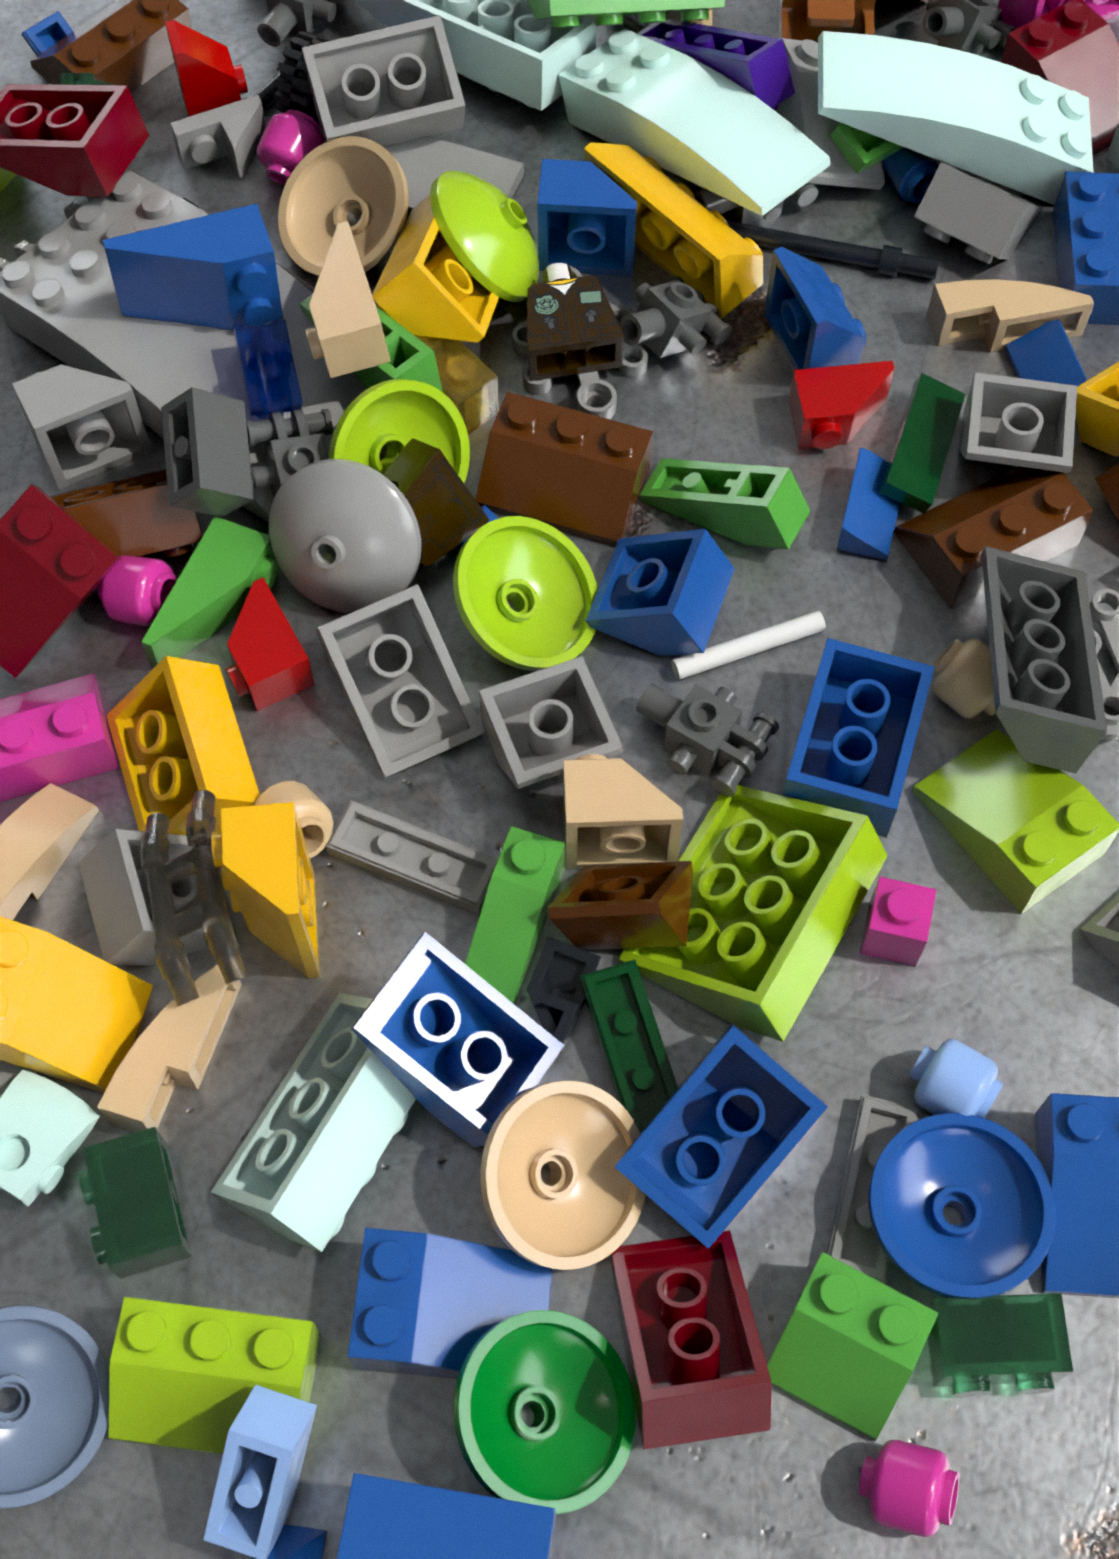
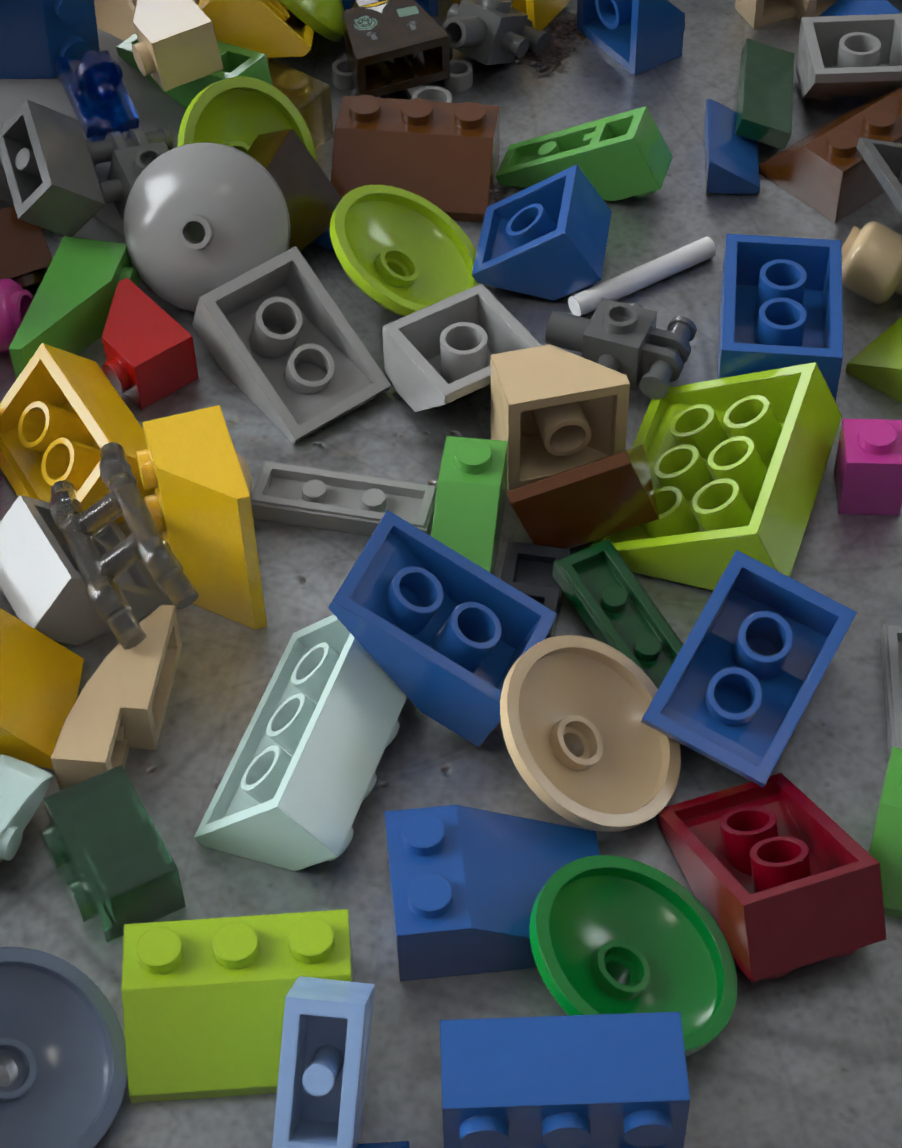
camera: 10 degrees left, 15 degrees down
red slope [788,360,895,449] -> none

